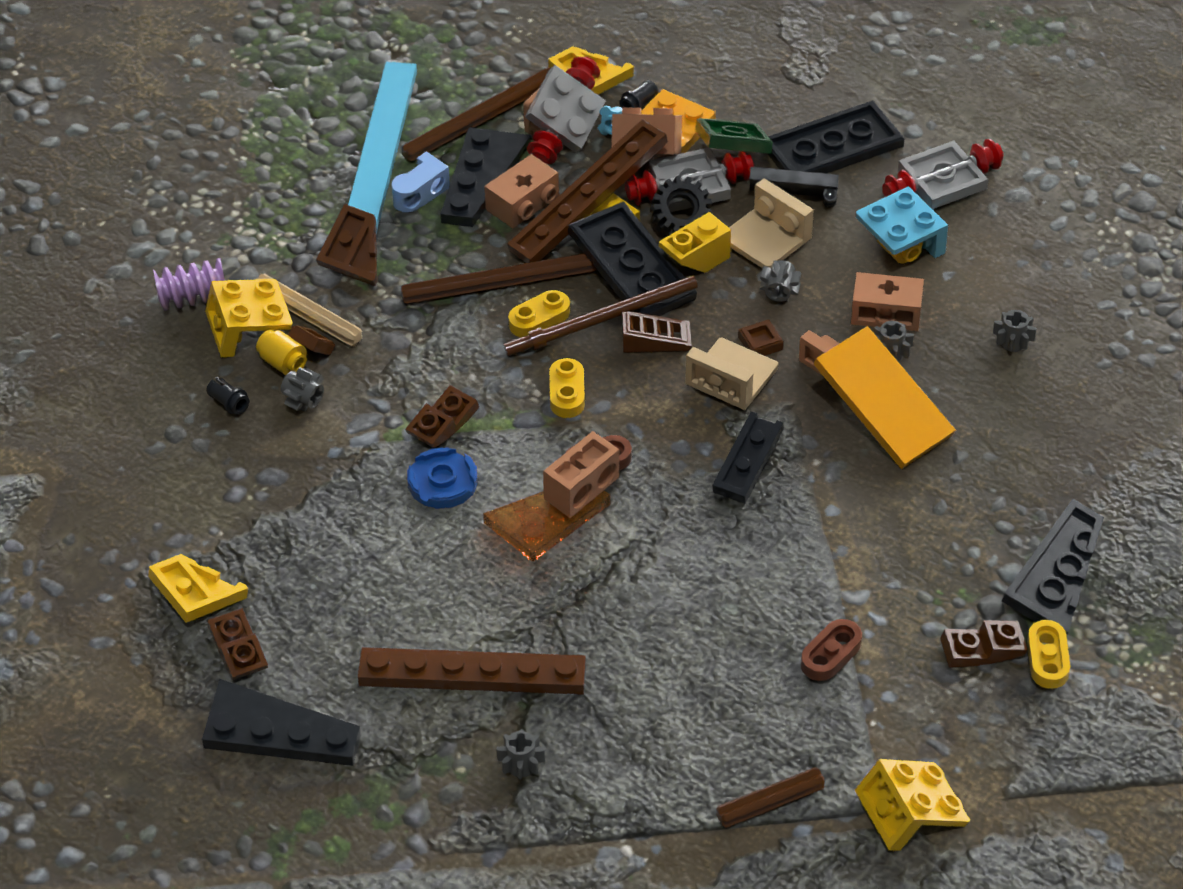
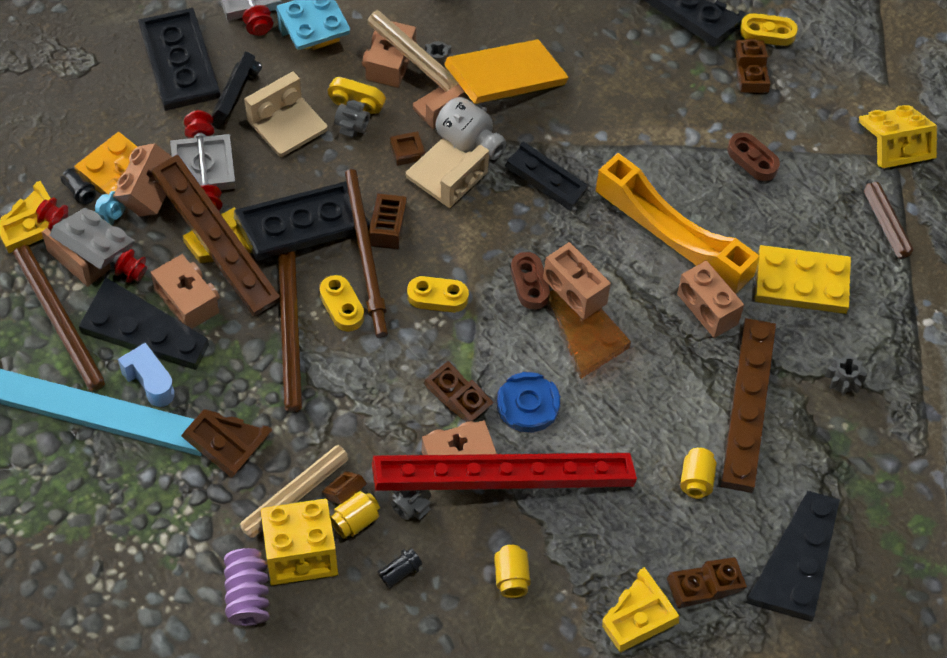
camera: 85 degrees left, 10 degrees up
black tyre [650,176,712,237] -> none
yellow slope [659,212,731,273] -> none
dark green tile [695,118,773,154] -> none
none -> yellow plate [327,77,386,114]
none -> tan axle [367,10,459,91]
none -> red plate [372,453,637,491]
none -> nougat brick [422,420,497,455]
none -> light grey piece [435,97,506,160]
none -> yellow brick [494,545,531,598]
none -> light orange arch [596,153,760,294]
none -> nougat brick [677,260,744,338]
none -> yellow brick [680,448,717,499]
none -> yellow plate [755,245,851,314]

